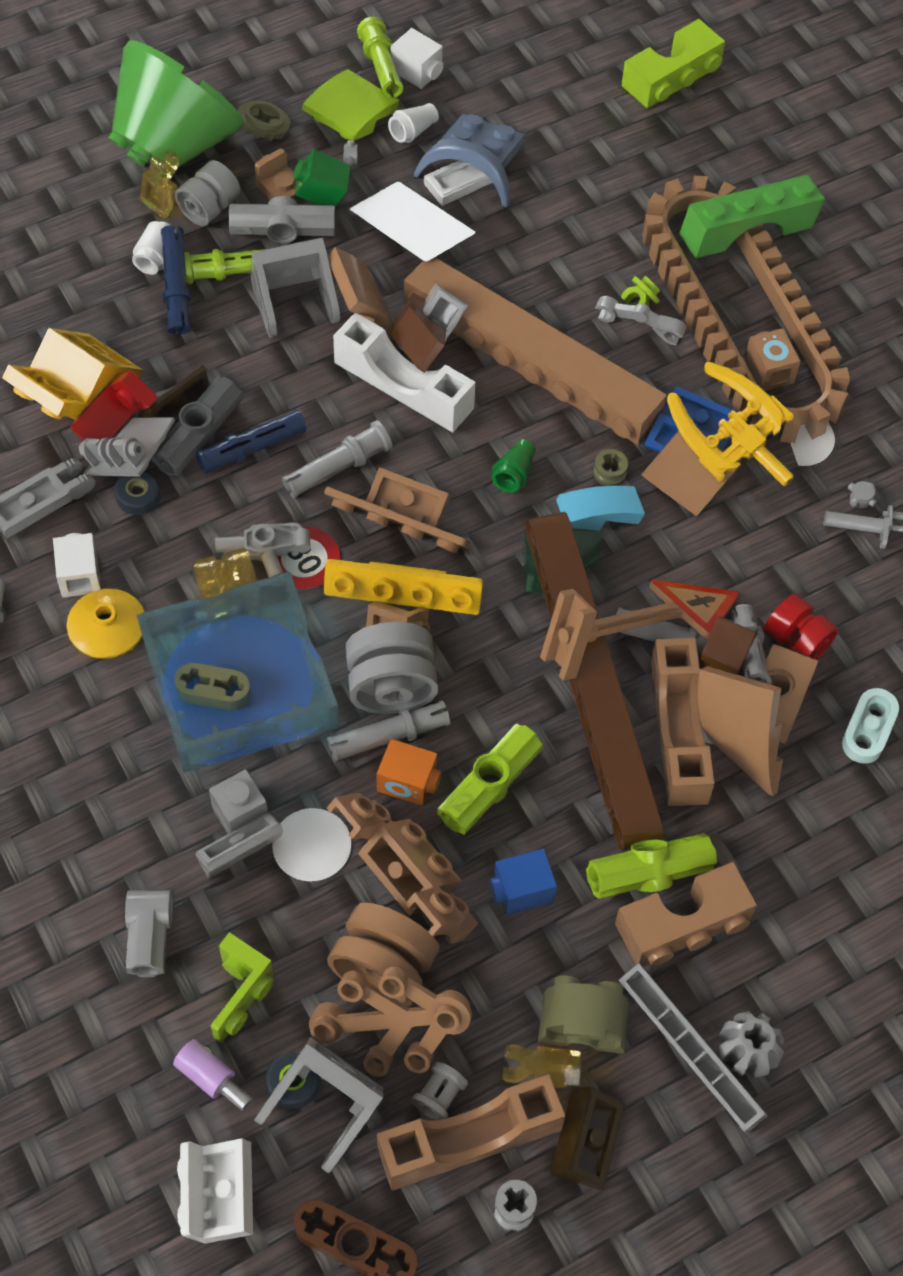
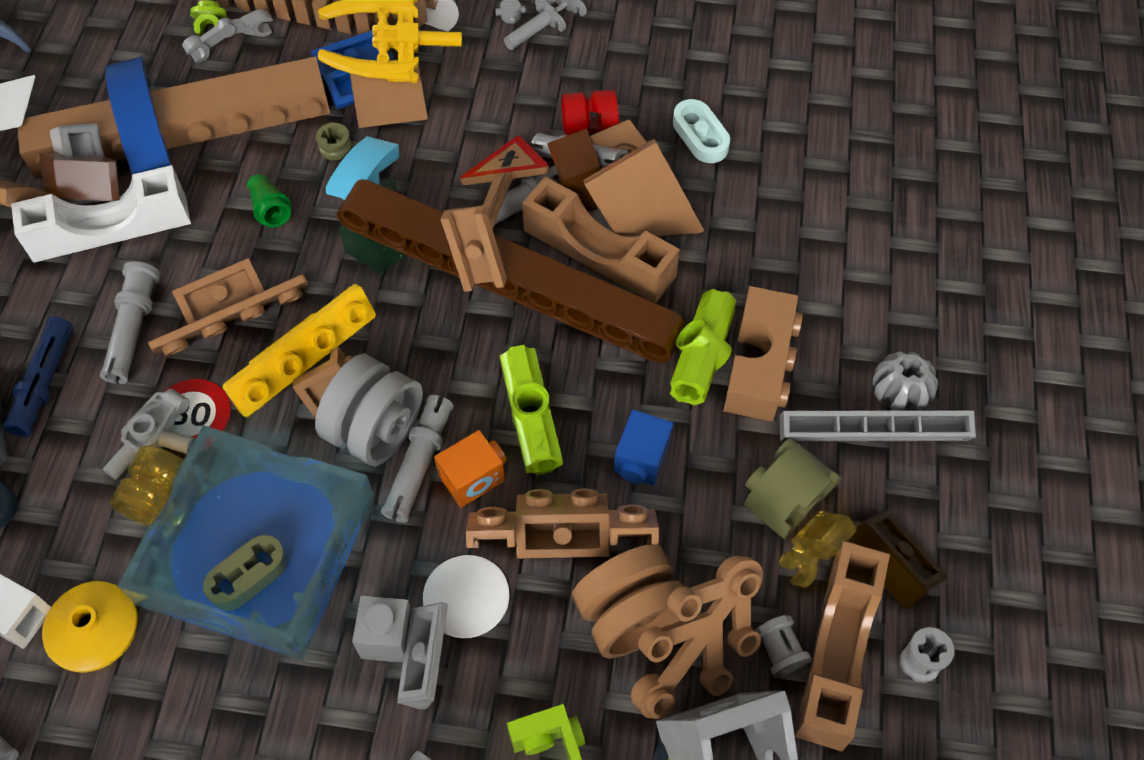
camera: 50 degrees left, 0 degrees up
none -> blue slope [105,56,171,174]

